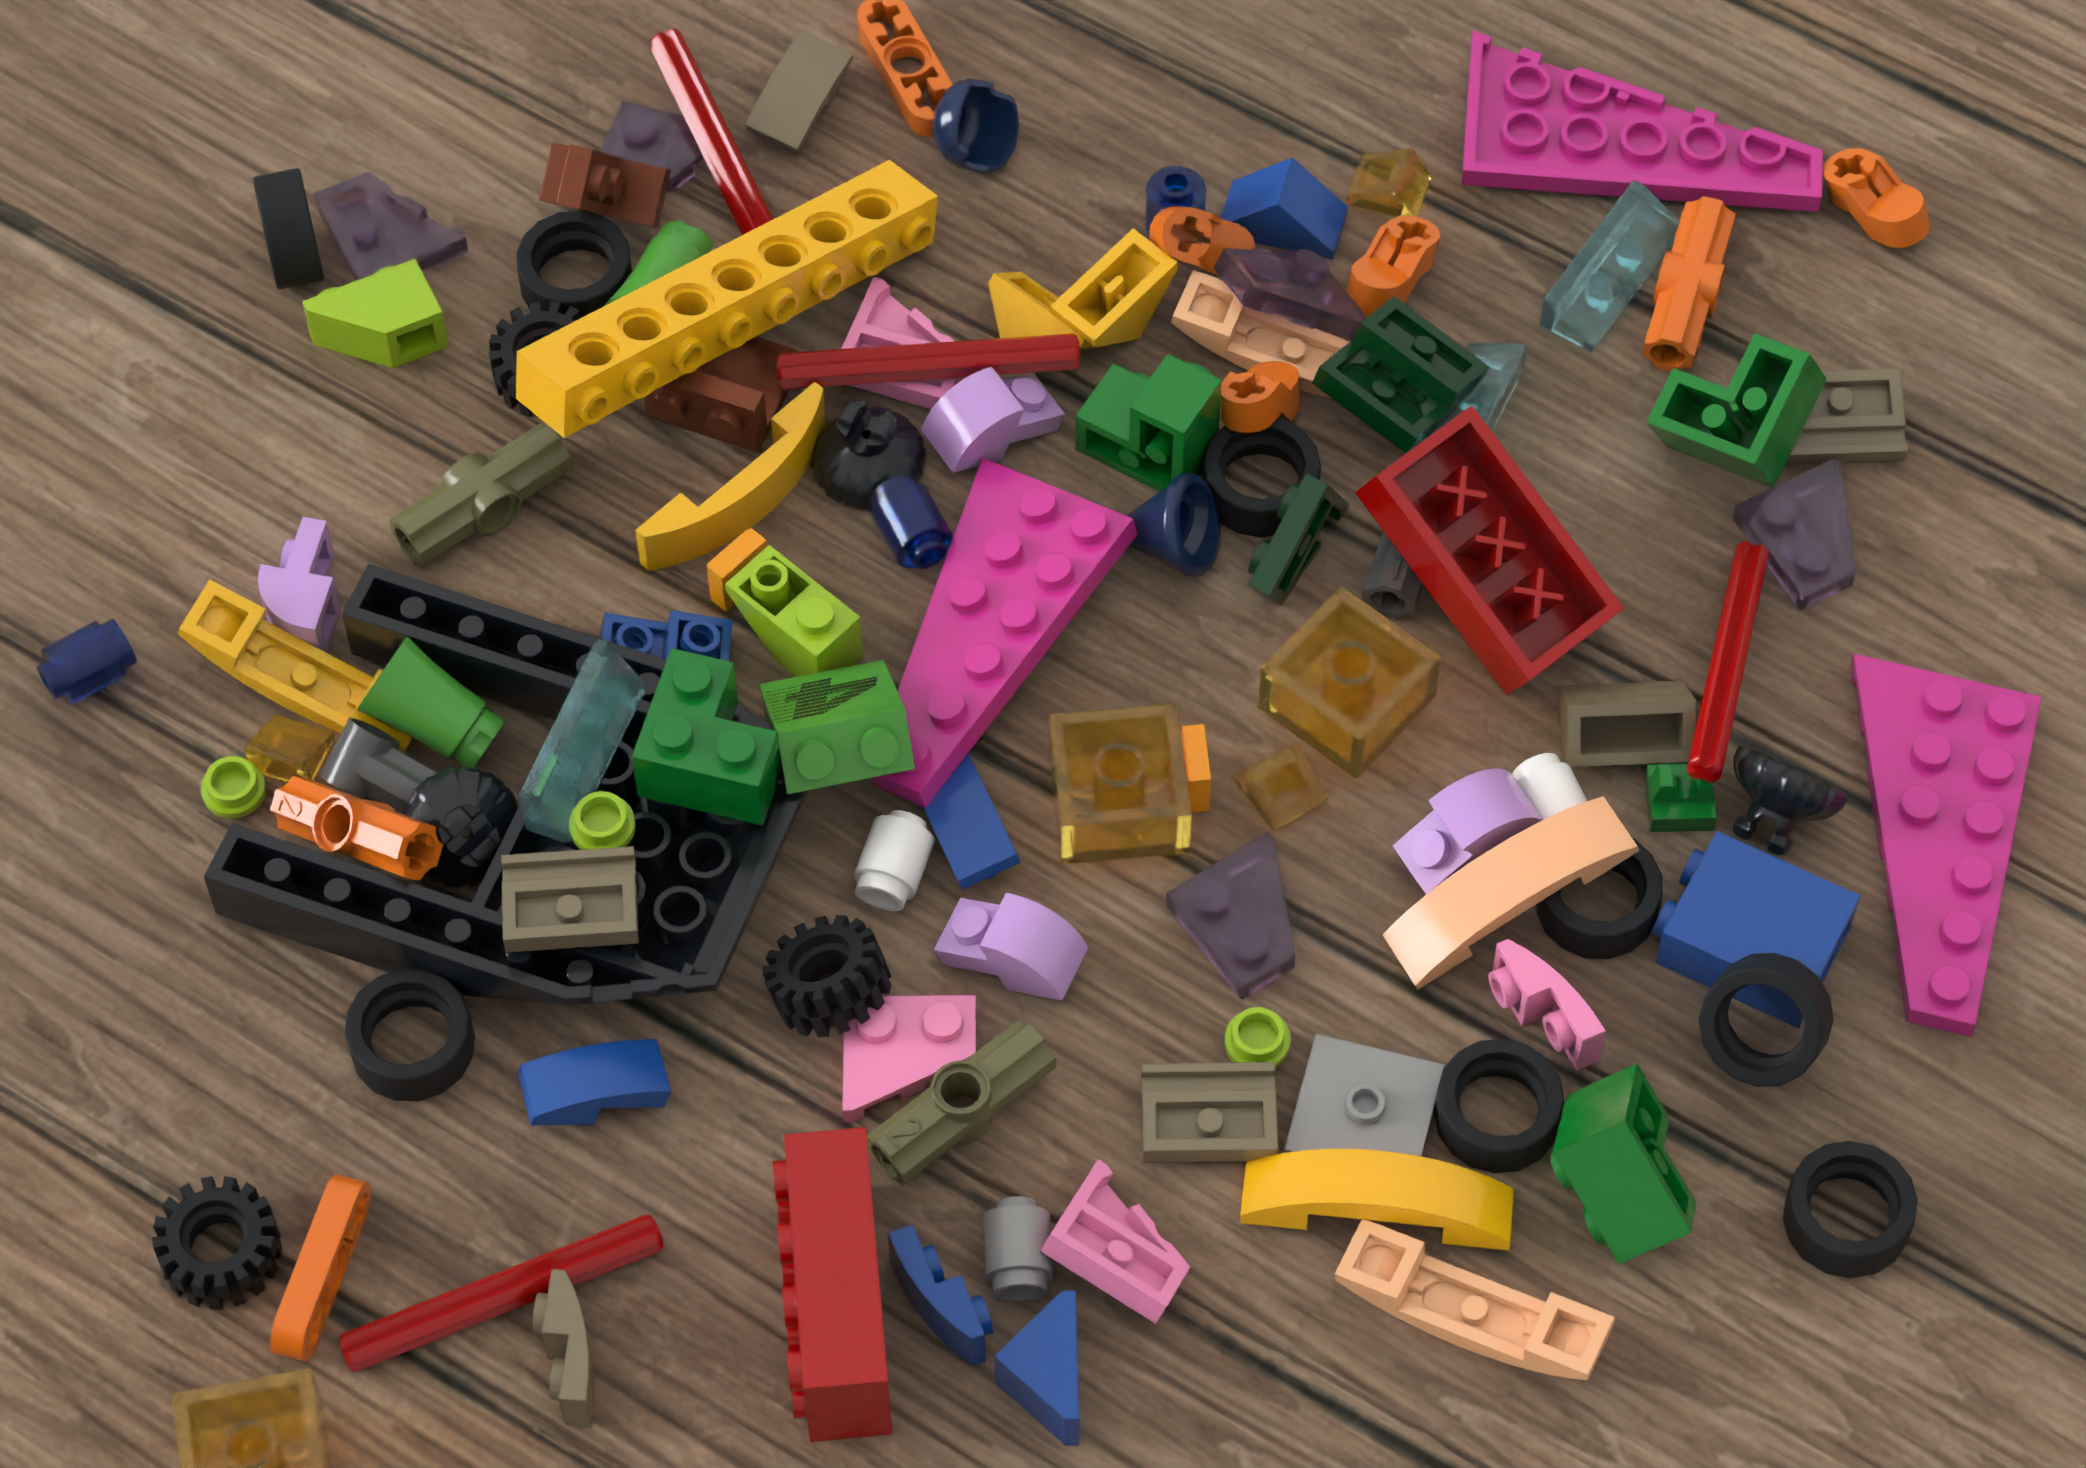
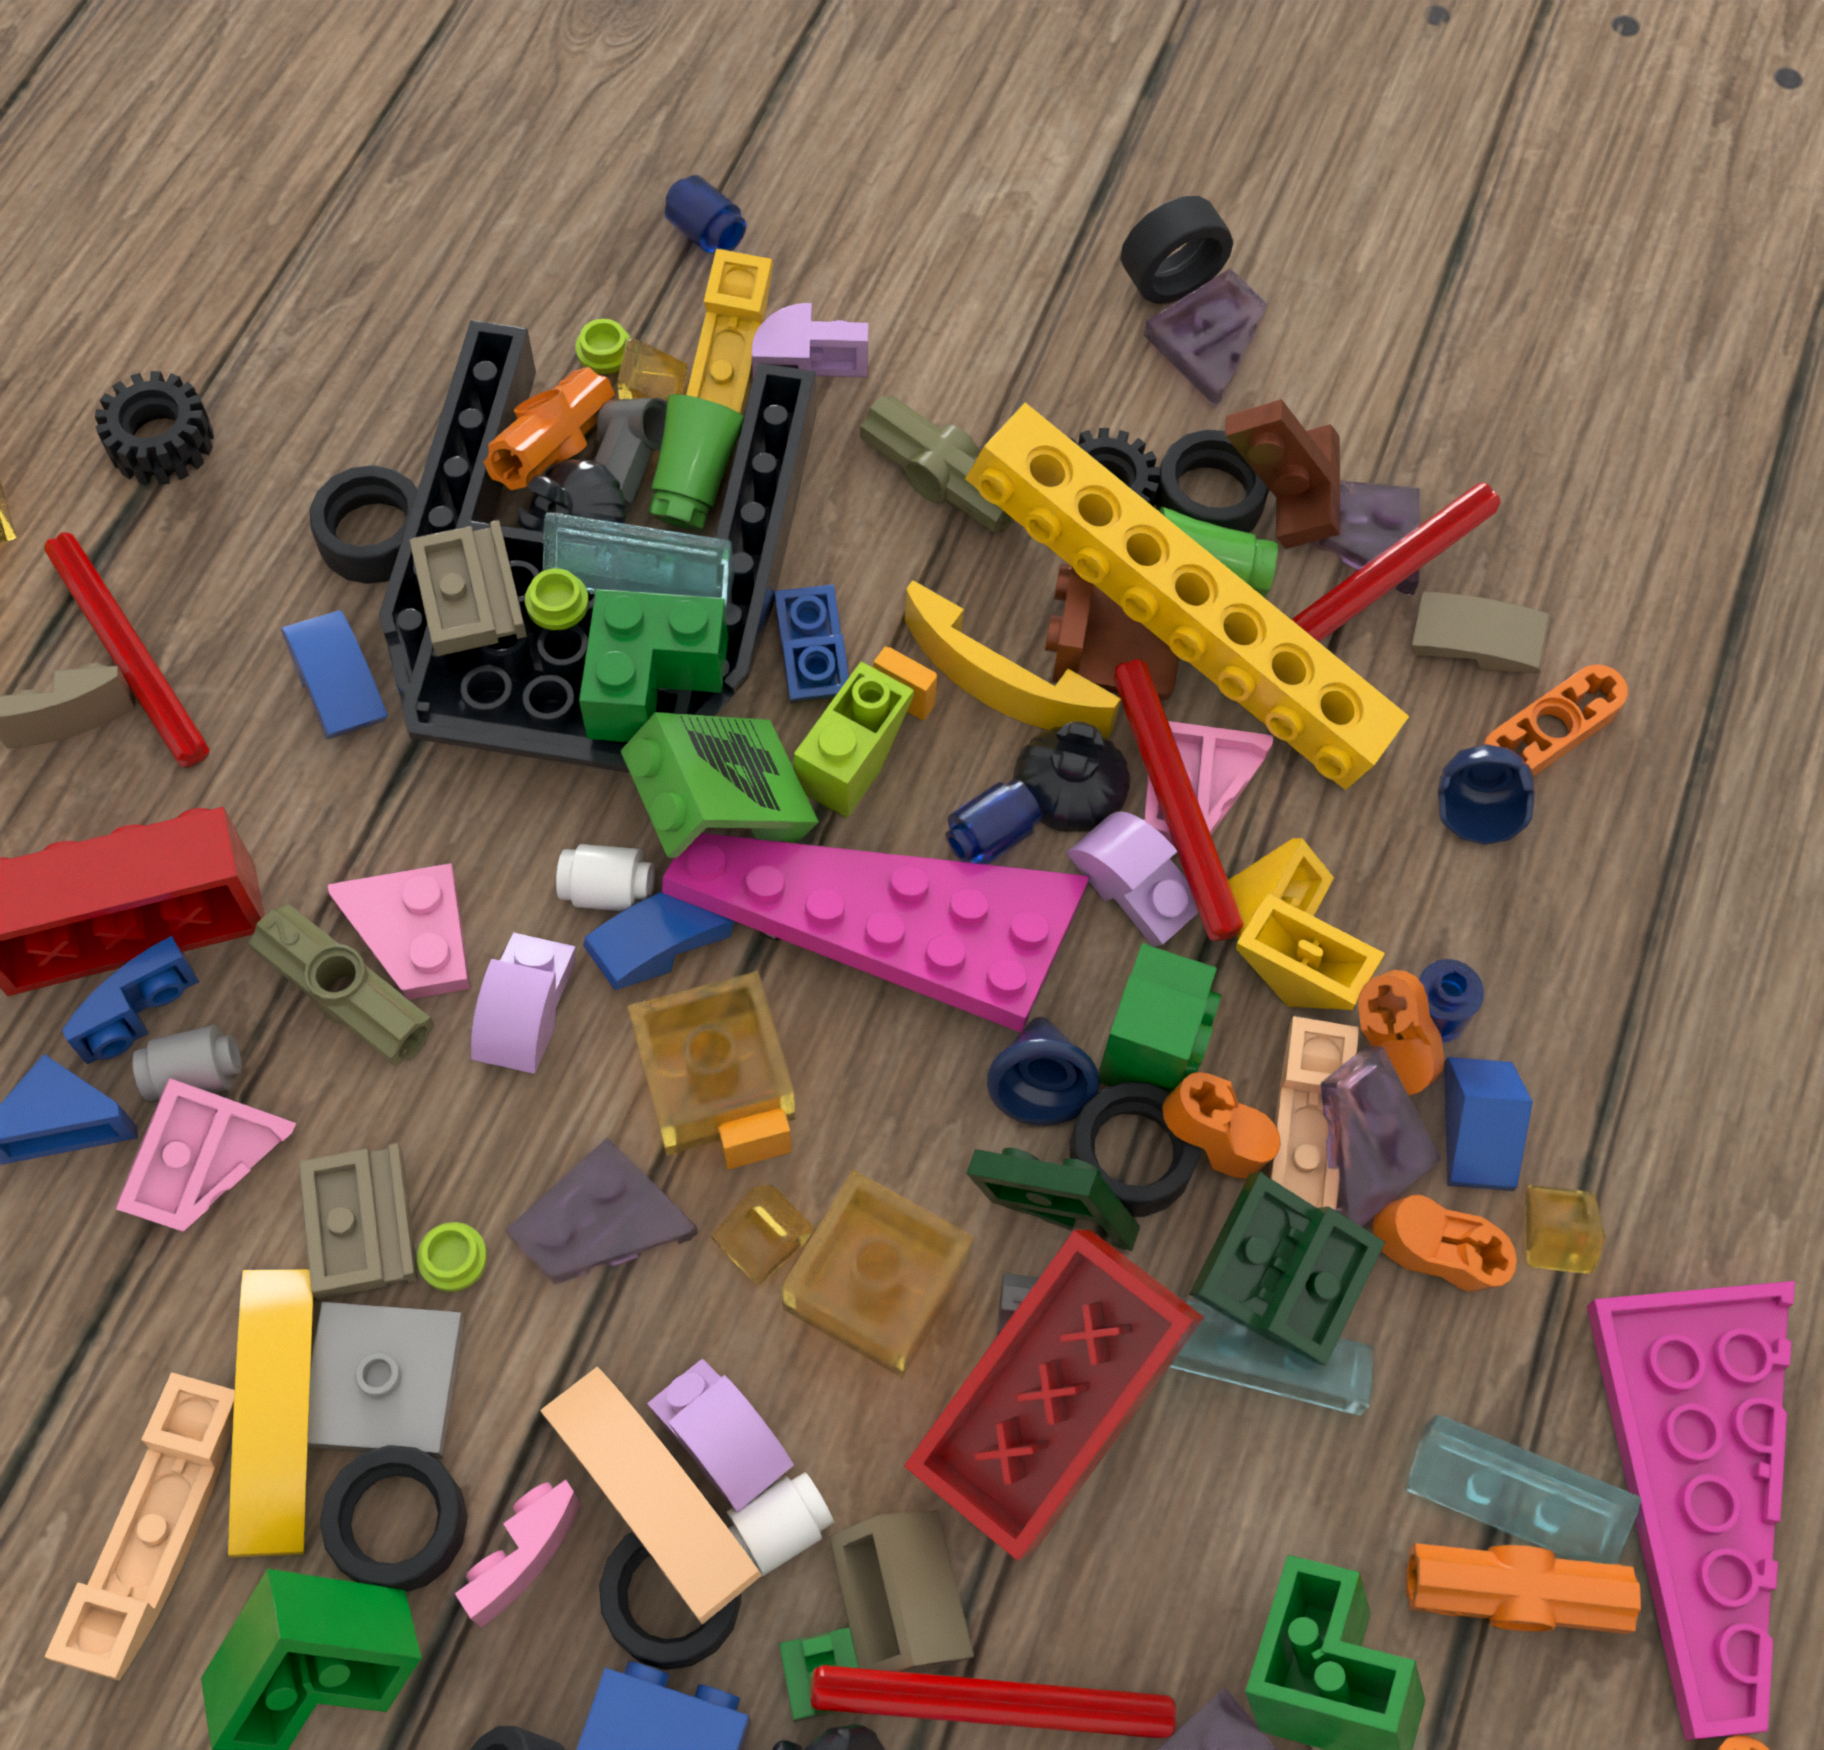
camera: 75 degrees right, 5 degrees up
orange beam [270,1174,371,1362] -> none
lime slope [302,258,449,368] -> none
black tyre [763,915,892,1037] -> none

